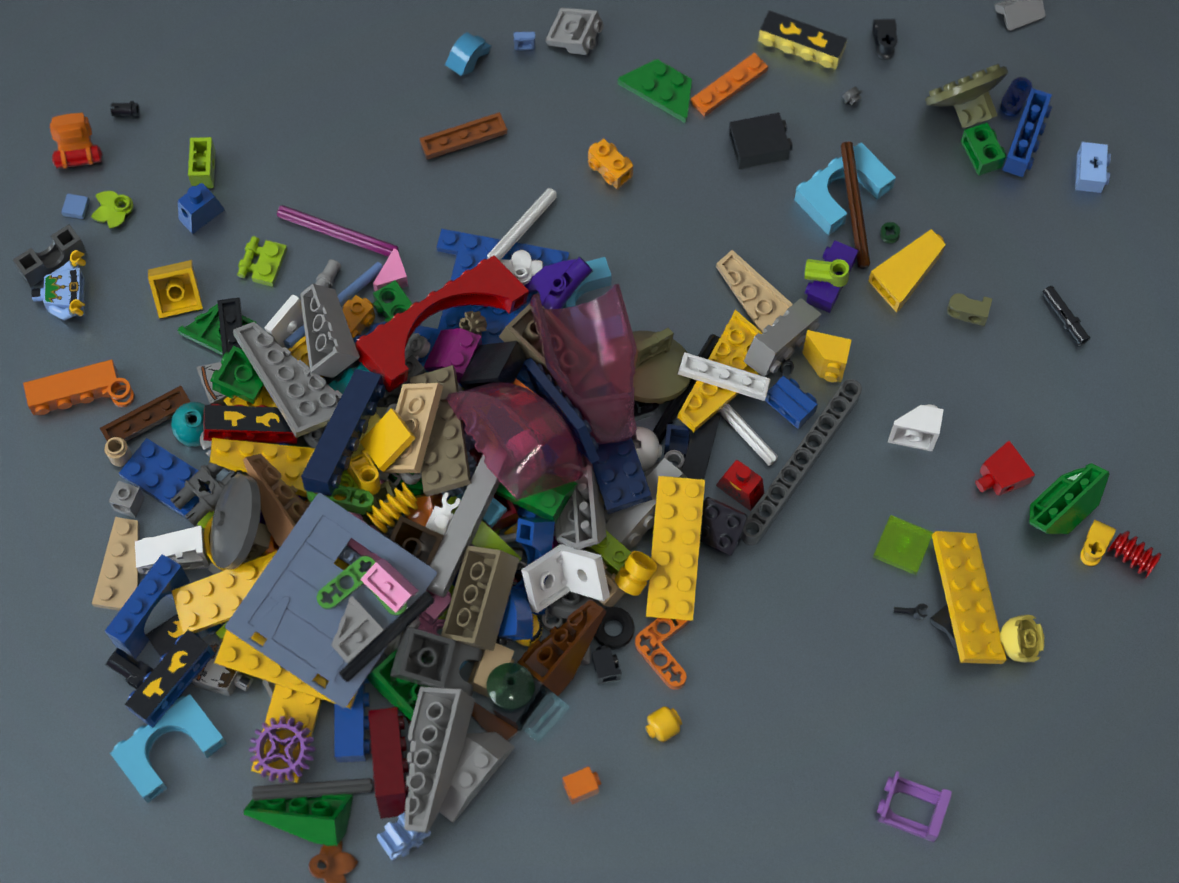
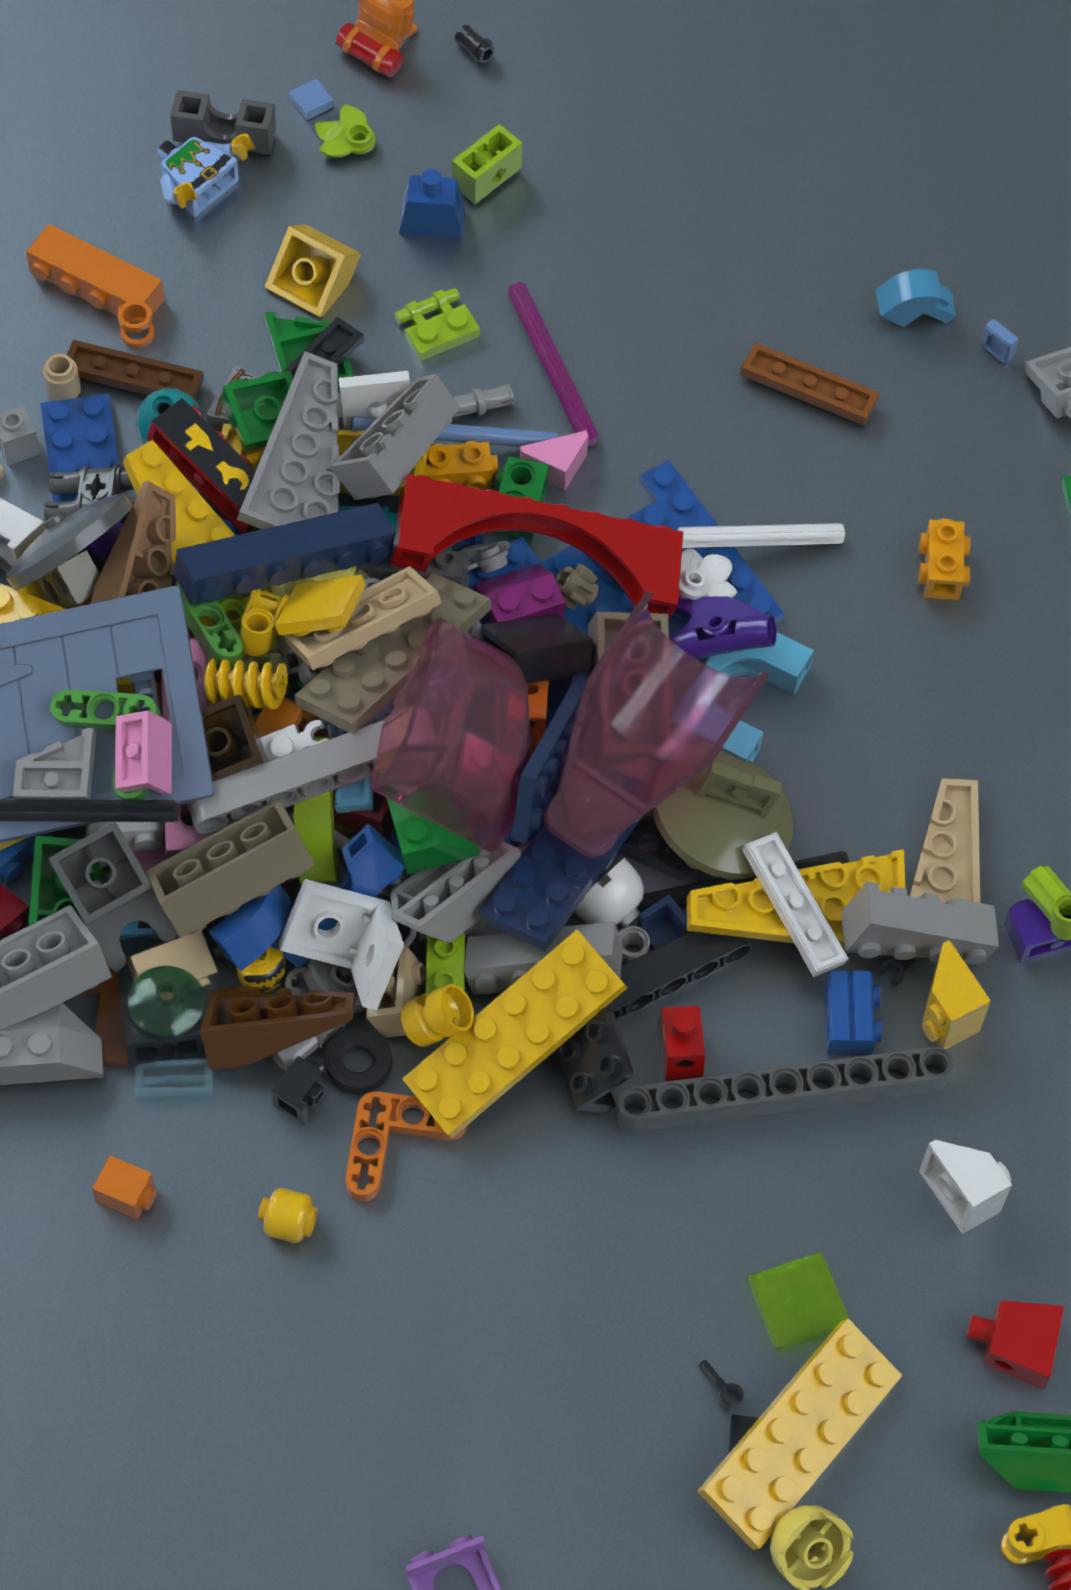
camera: 45 degrees right, 5 degrees down
white axle [718,404,778,466] -> none

